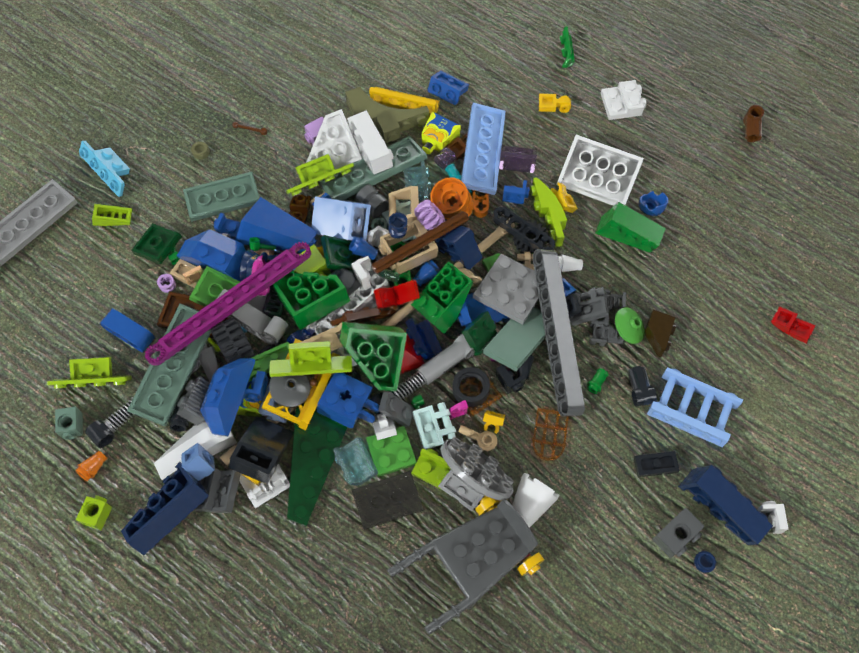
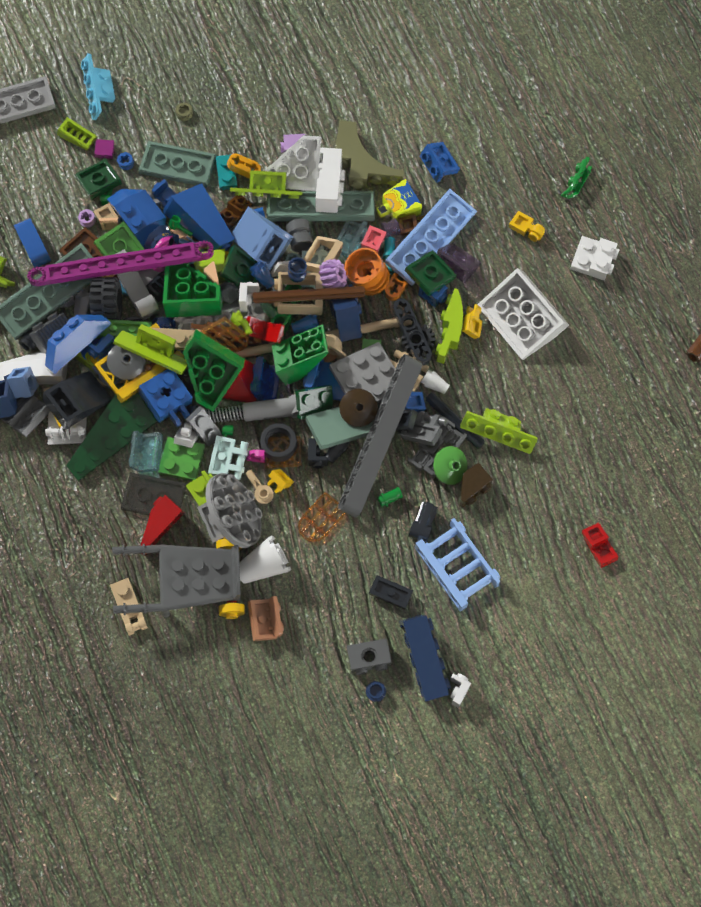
camera: 30 degrees right, 5 degrees up
reddish brown hinge [232,122,267,135] -> none
yellow fence [369,87,440,117] -> none
green wedge [595,202,666,253] -> none
blue hair [639,191,668,216] -> none
none -> magenta tile [94,139,115,159]
none -> tan plate [110,578,148,636]
none -> blue bush [117,152,134,170]
none -> red slope [140,495,185,555]
none -> clear orange window [201,317,249,352]
none -> light nougat slope [204,261,219,285]
none -> teal plate [216,154,237,190]
none -> light orange beam [227,153,261,179]
none -> lime plate [230,310,253,335]
none -> nougat bracket [247,596,284,641]
none -> dark brown dish [339,389,378,427]
none -> coral bracket [361,225,387,254]
none -> dark green plate [404,250,457,296]
none -> black axle [426,392,485,449]
none -> lime bracket [460,408,538,454]

